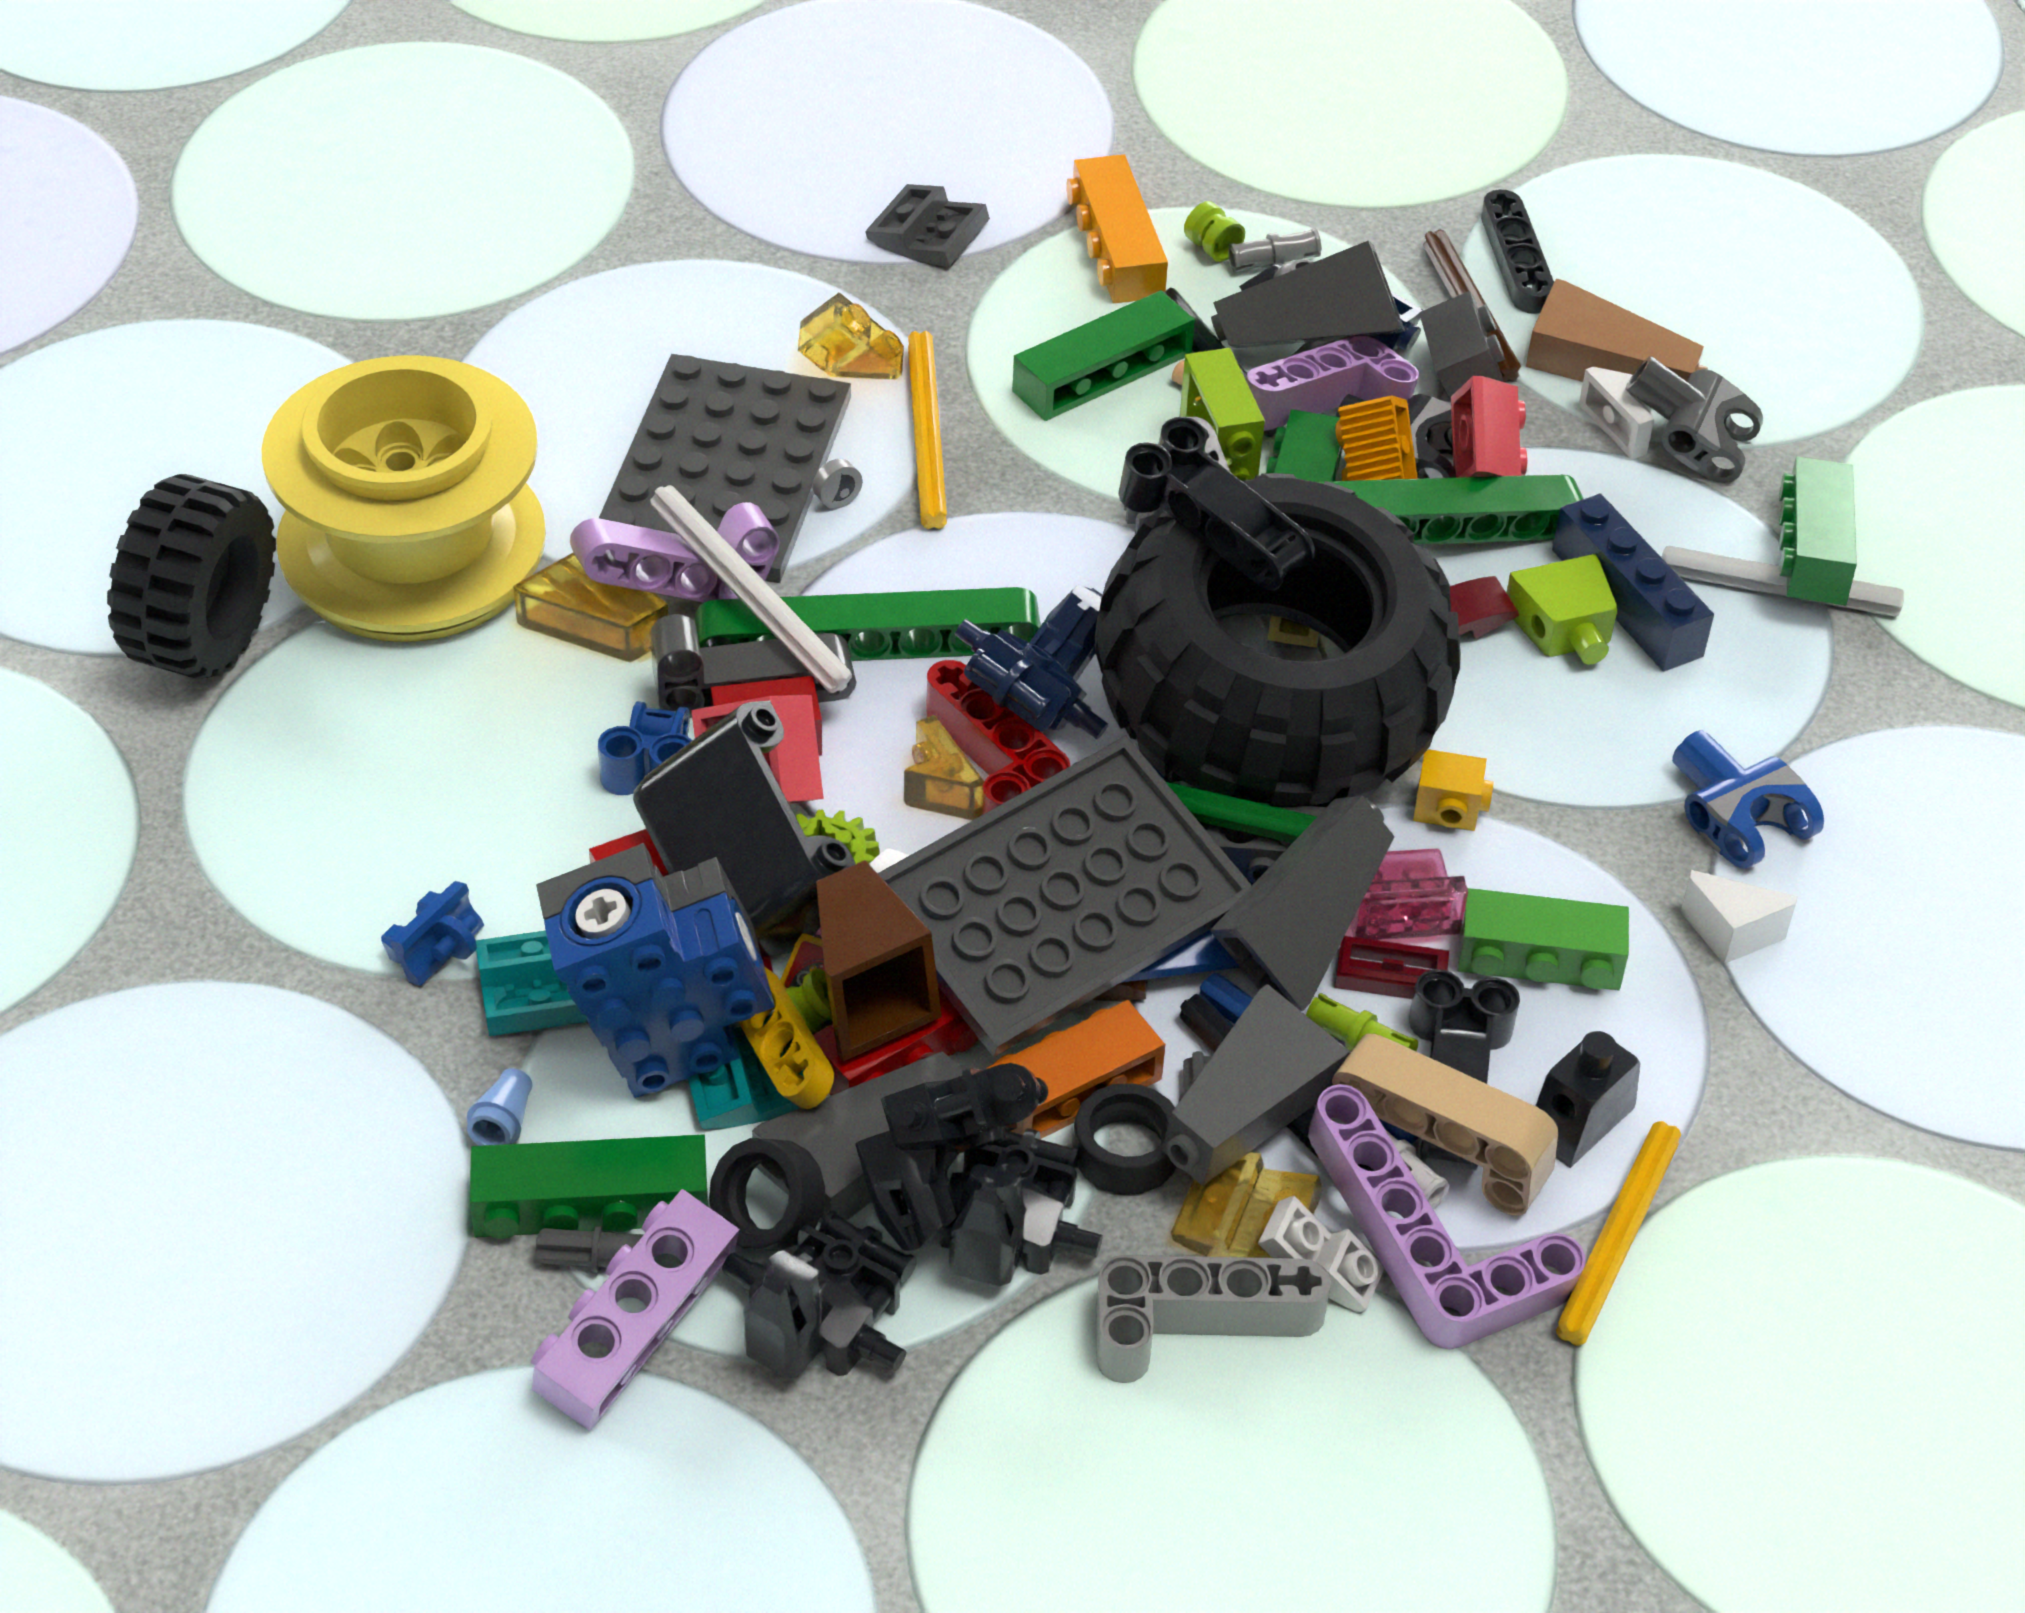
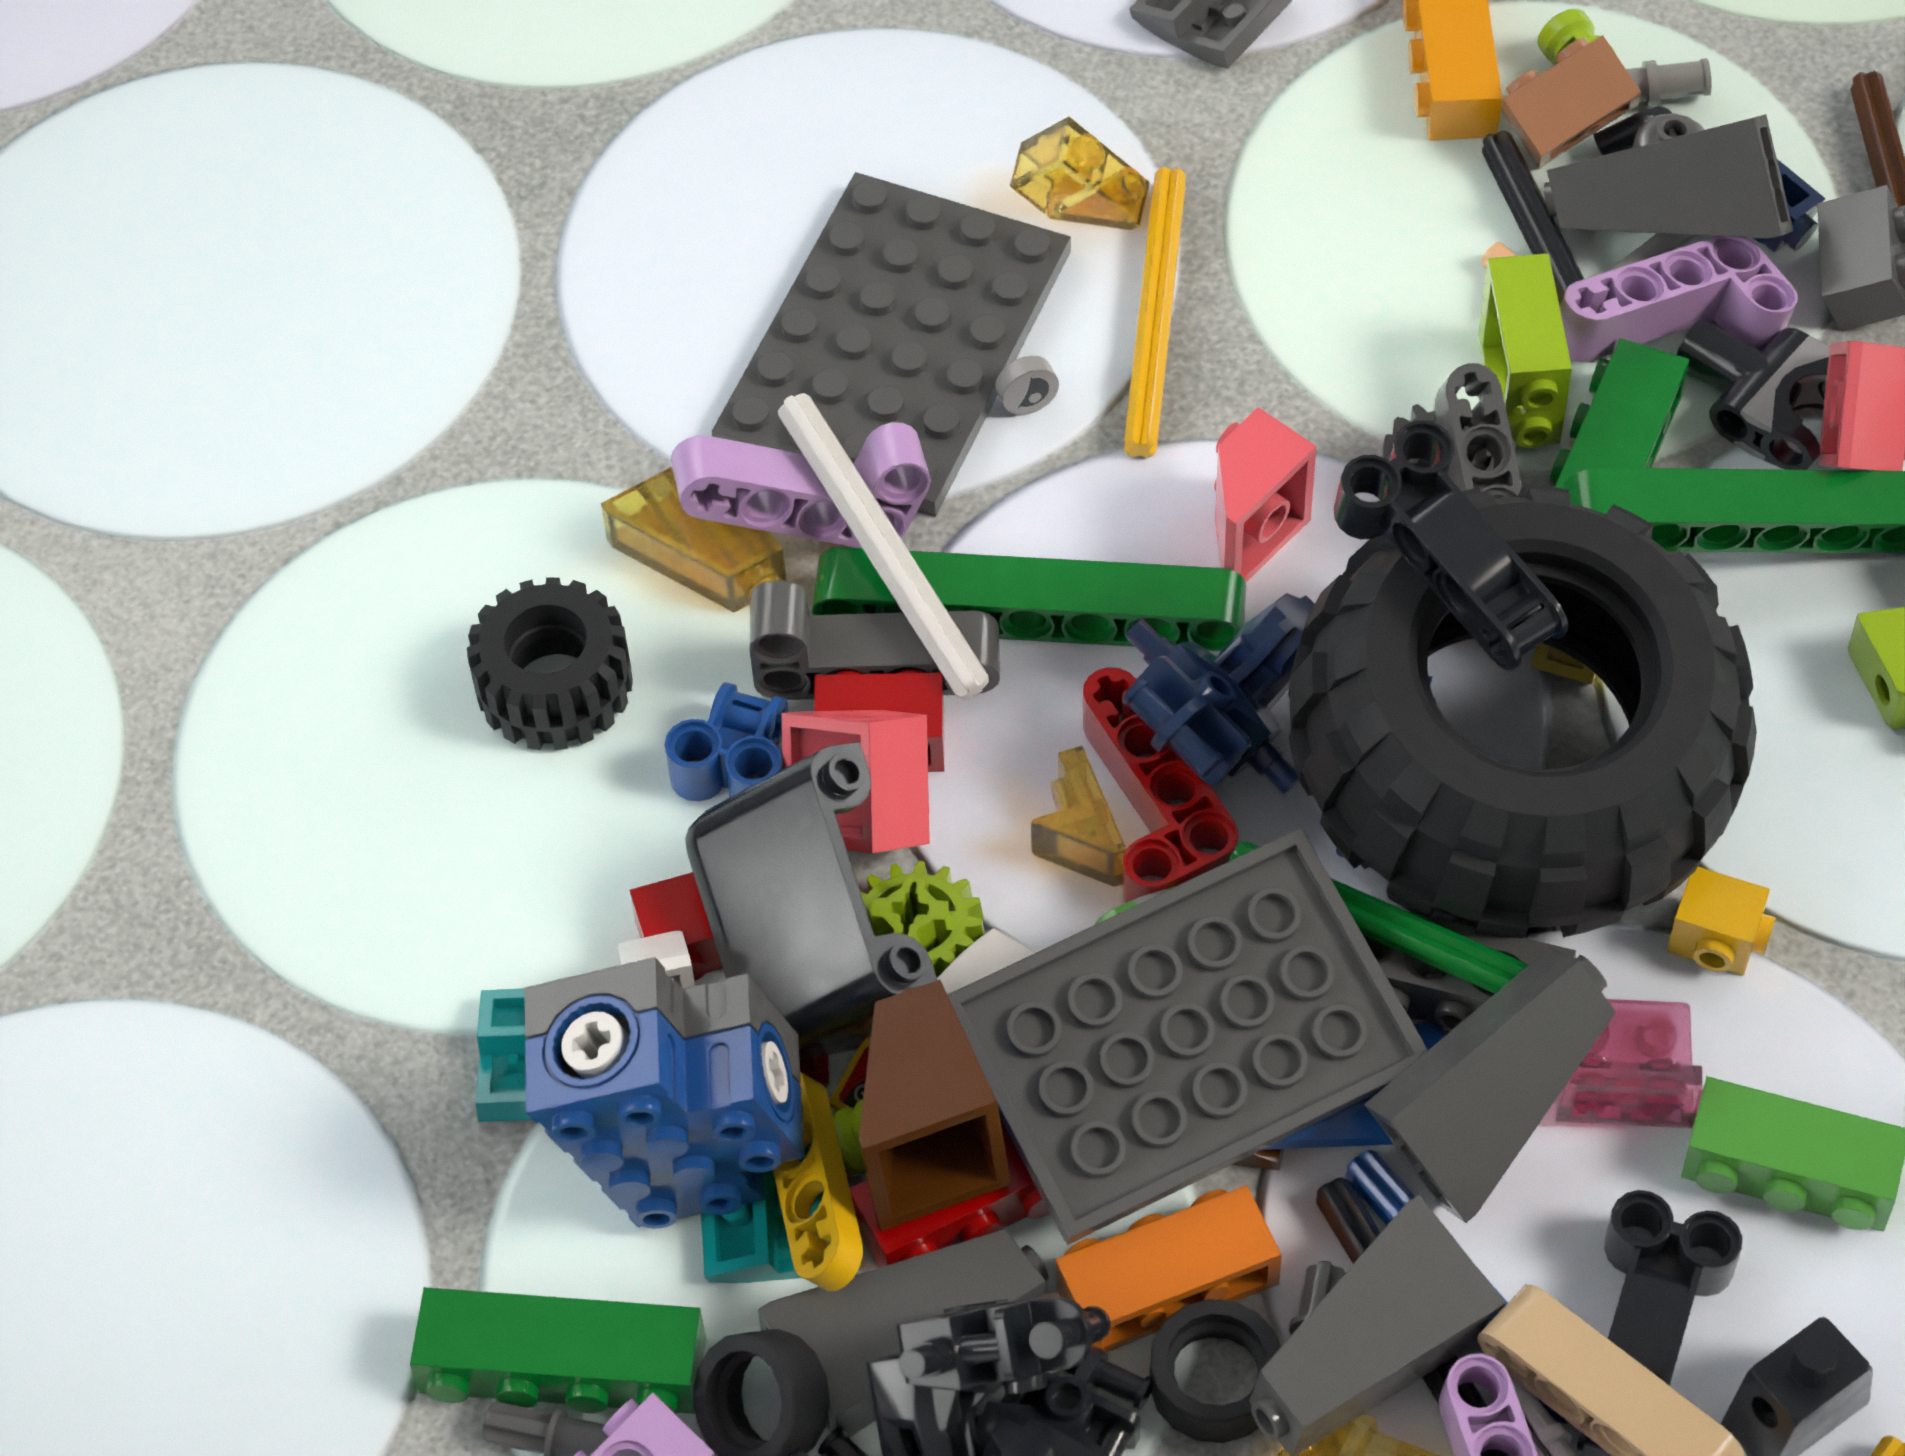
camera: 15 degrees right, 10 degrees up
black tyre [107,474,276,680] -> none
light yellow wheel [261,355,546,642] -> none
blue hips [381,881,484,986] -> none
light blue cone [467,1068,533,1146] -> none
green brick [1012,290,1195,421] -> none
lime pin [1306,993,1419,1052] -> none
light orange brick [1335,395,1418,481] -> none
dark red tile [1335,936,1450,999] -> none
dark red slope [1450,576,1519,639] -> none
none -> black tyre [467,577,633,750]
none -> coral slope [1214,407,1316,582]
none -> nougat brick [1502,35,1642,168]

